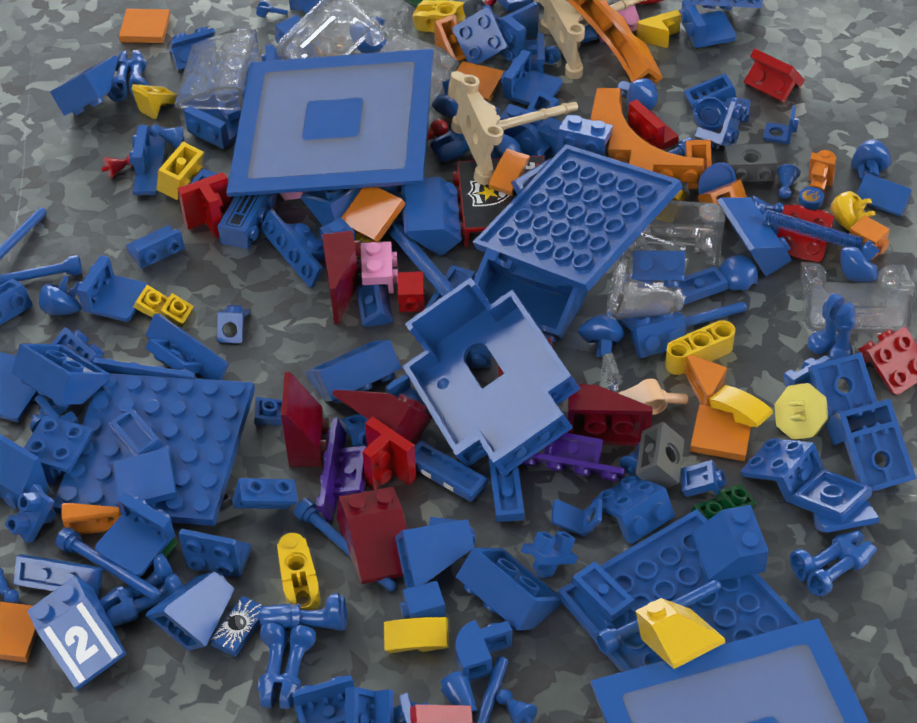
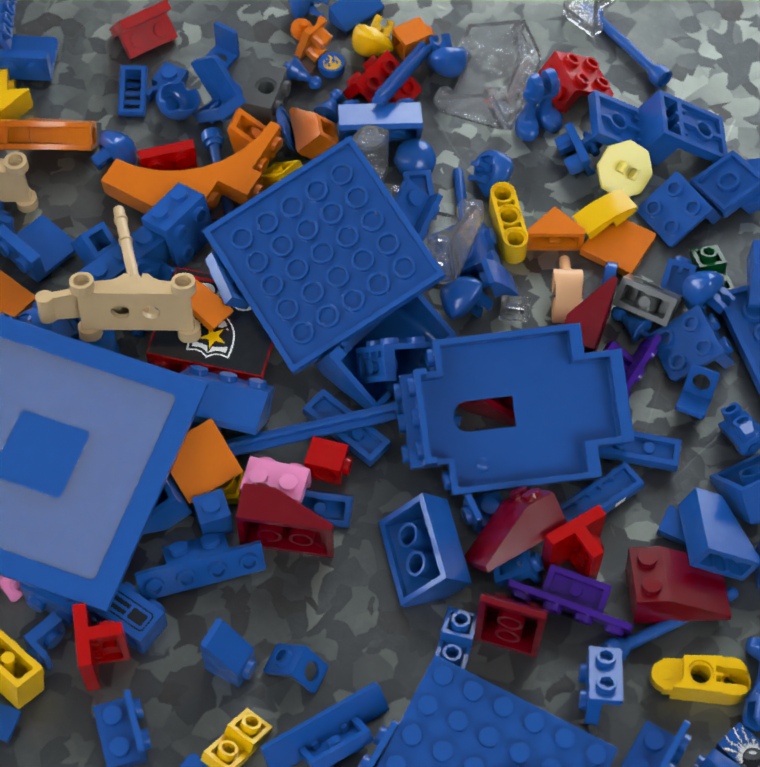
camera: 75 degrees left, 10 degrees up
none -> blue slope [200,617,257,687]
none -> blue bracket [355,336,432,384]
none -> blue piece [468,150,514,198]
none -> blue slope [479,258,521,306]
none -> blue tile [601,261,618,285]
none -> blue piece [682,271,736,314]

